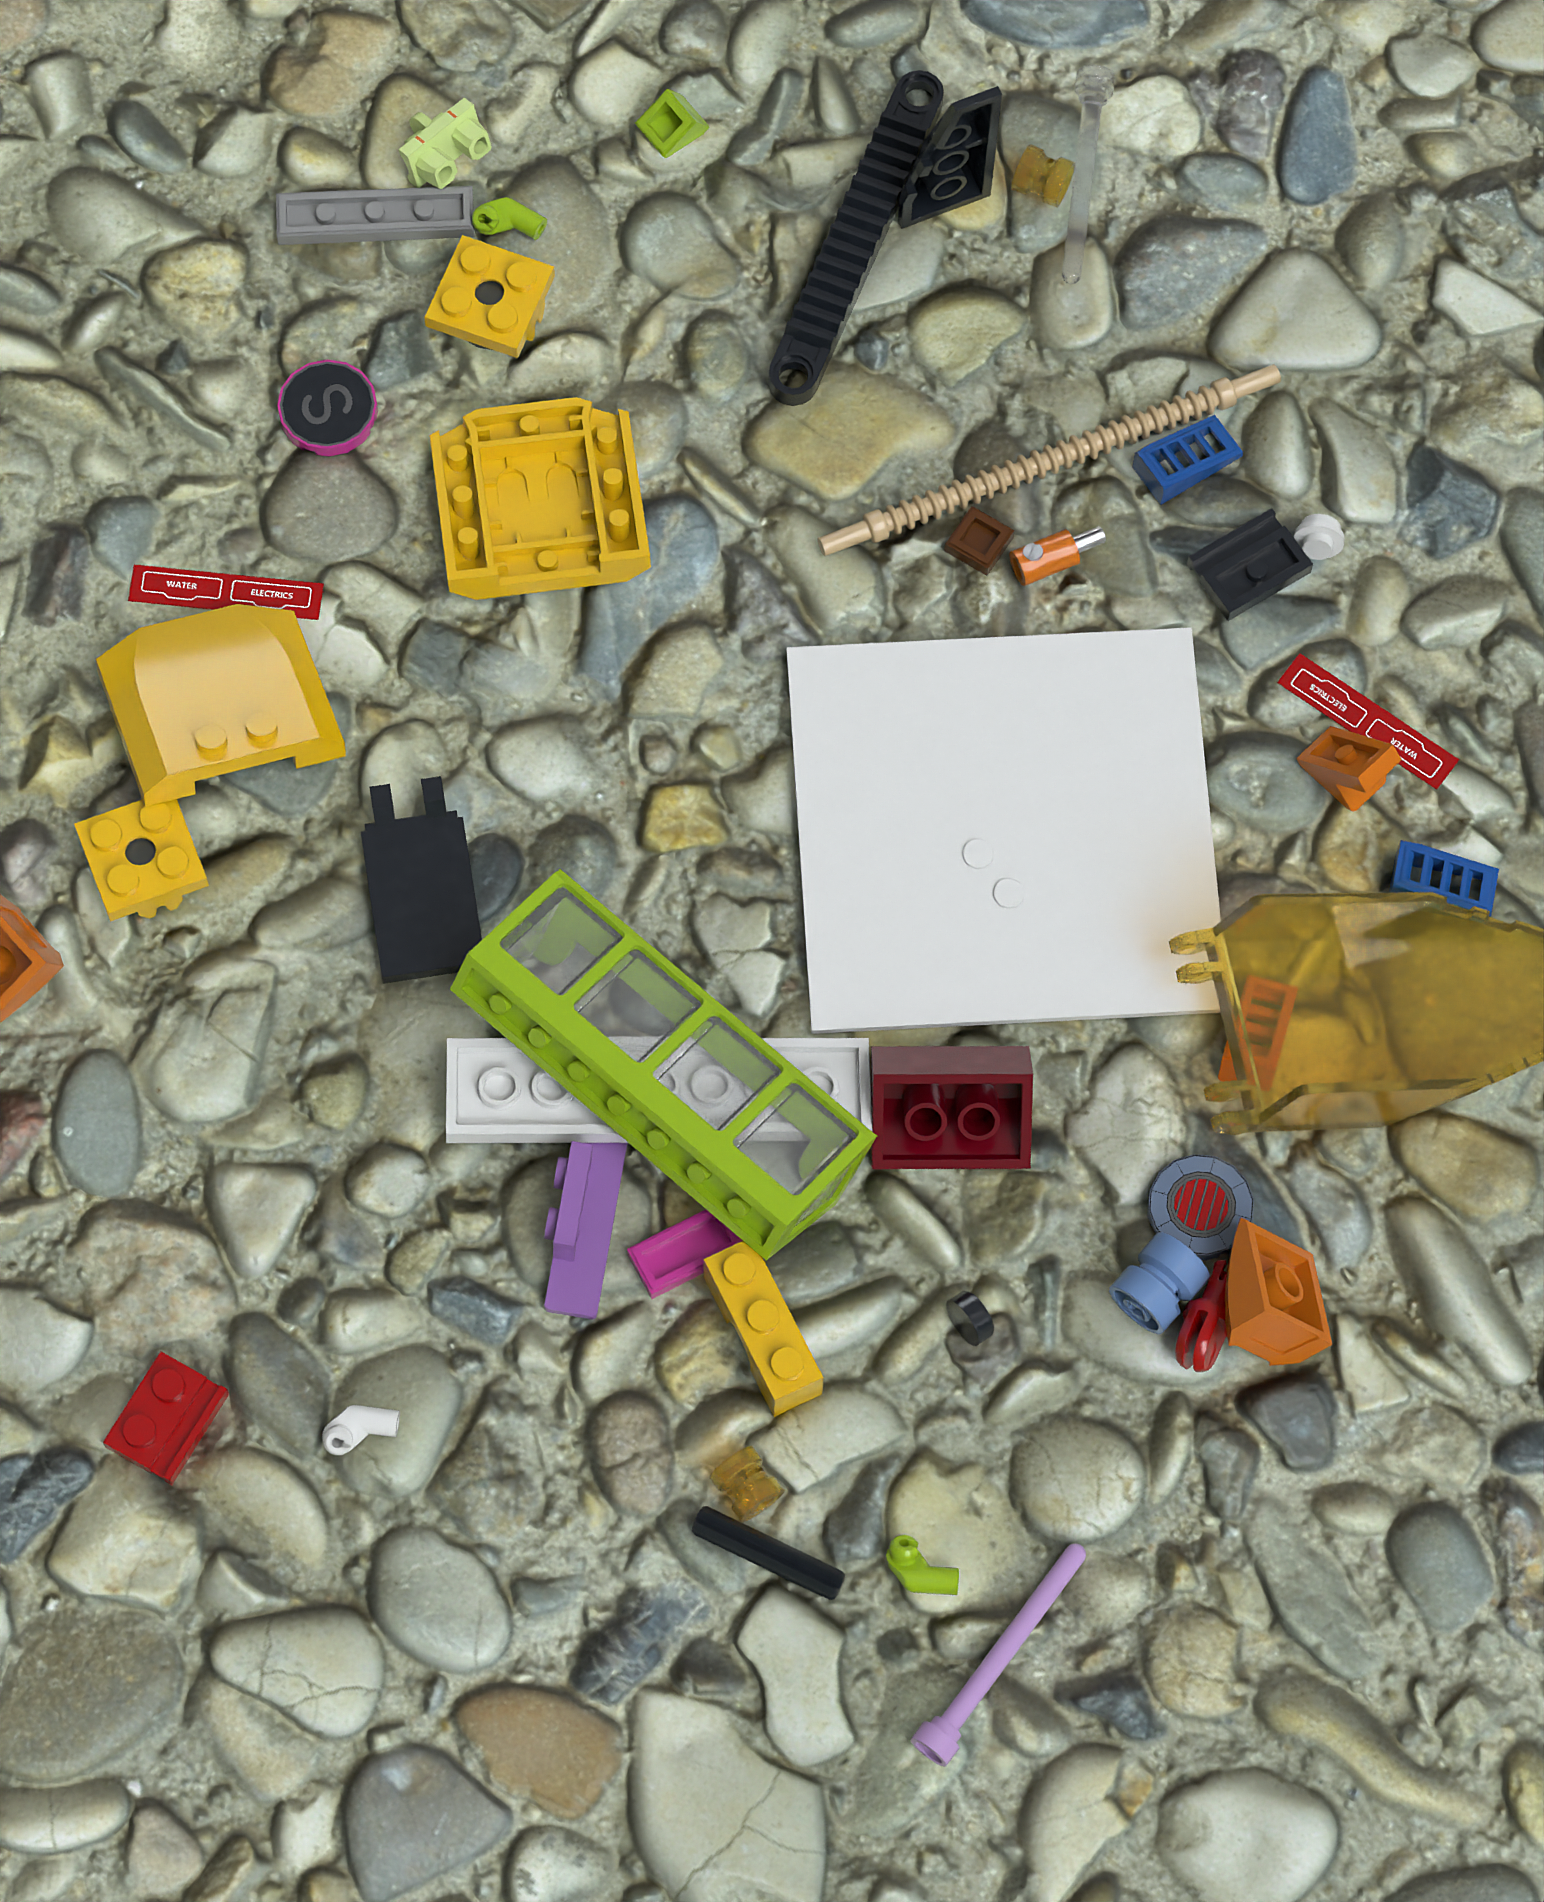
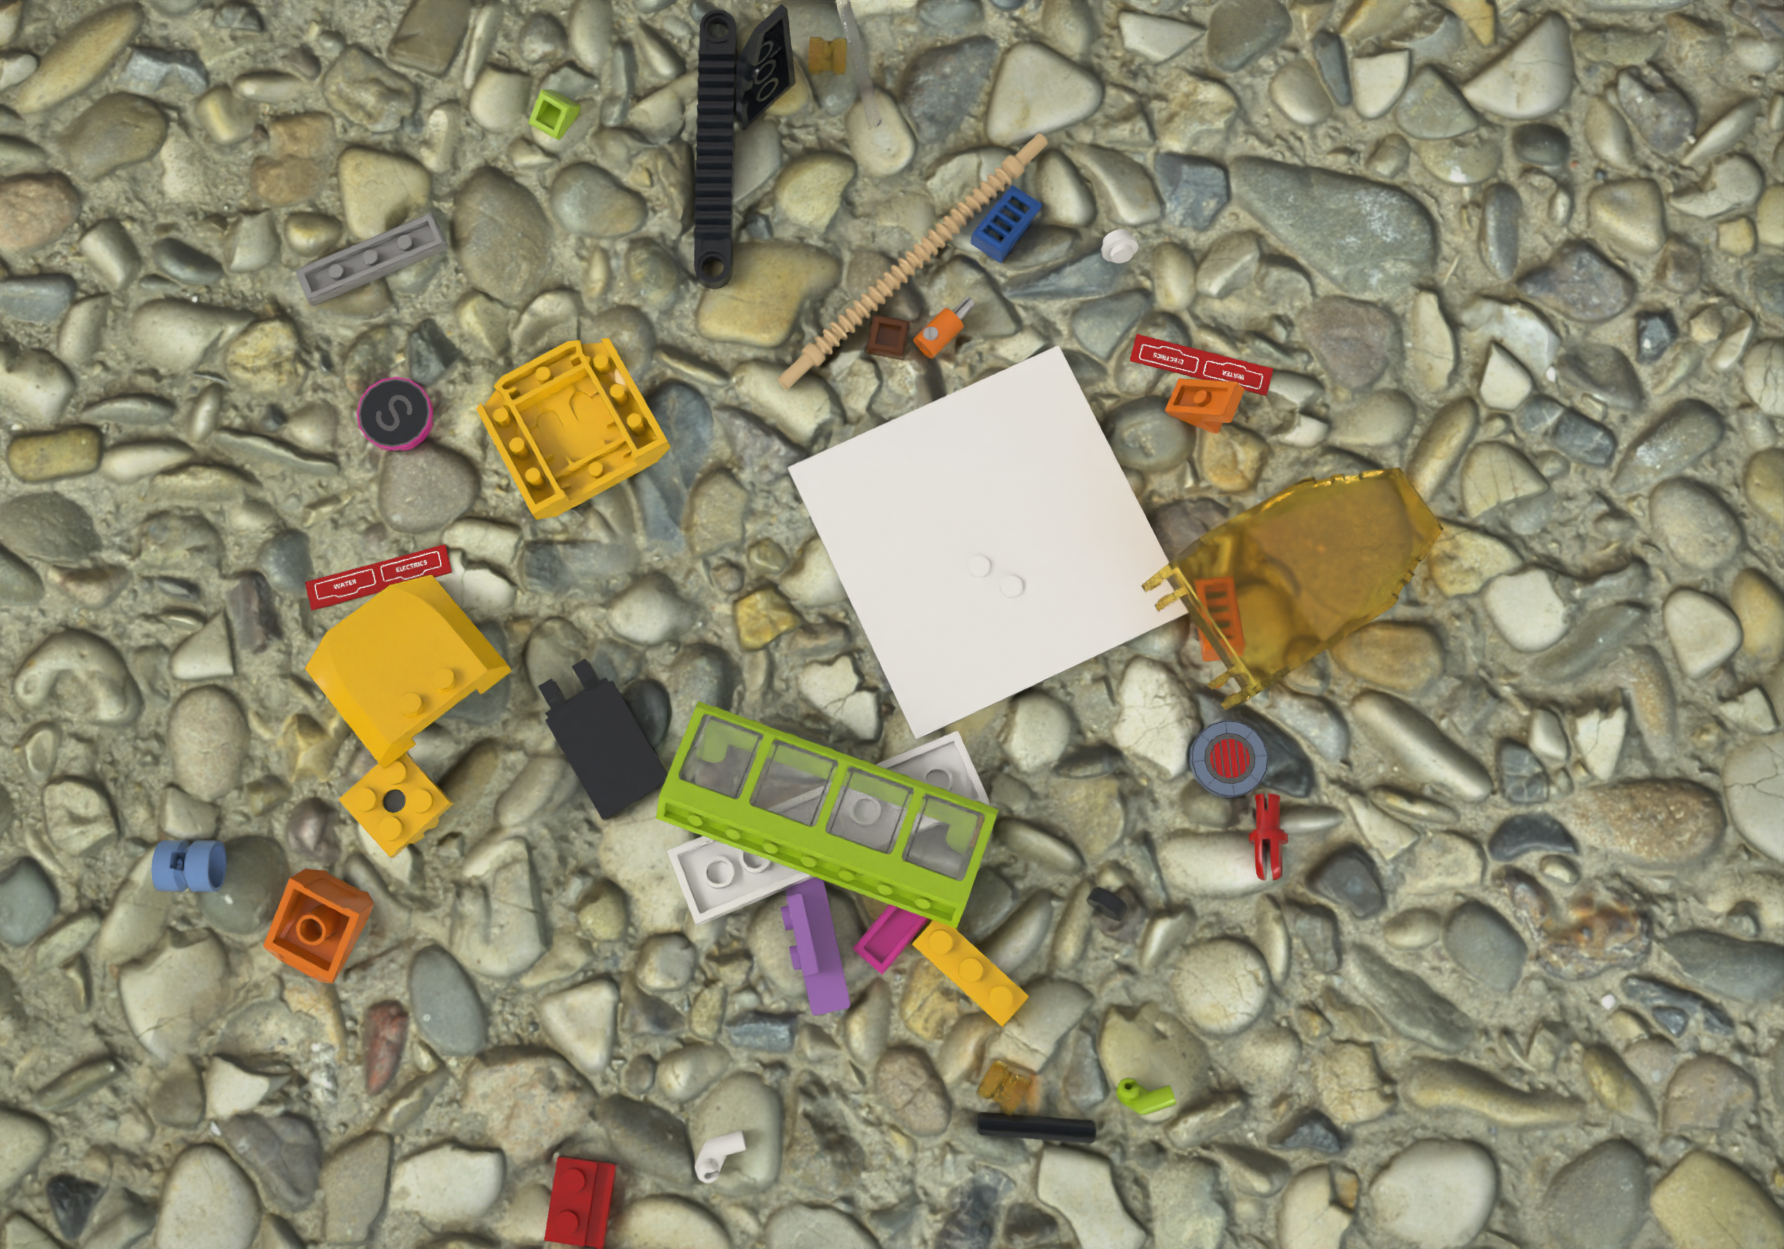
camera: 20 degrees left, 10 degrees up
yellowish green hips [398,98,492,189] -> none
yellow piece [424,235,555,358] -> none
lime arm [471,197,547,240] -> none
dark red slope [871,1046,1033,1169] -> none
lavender piece [910,1543,1086,1767] -> none
medium blue wheel [1109,1232,1210,1334] -> none
black plate [1187,508,1313,621] -> none
orange slope [1225,1218,1332,1366] -> none
blue slope [1388,840,1499,920] -> none

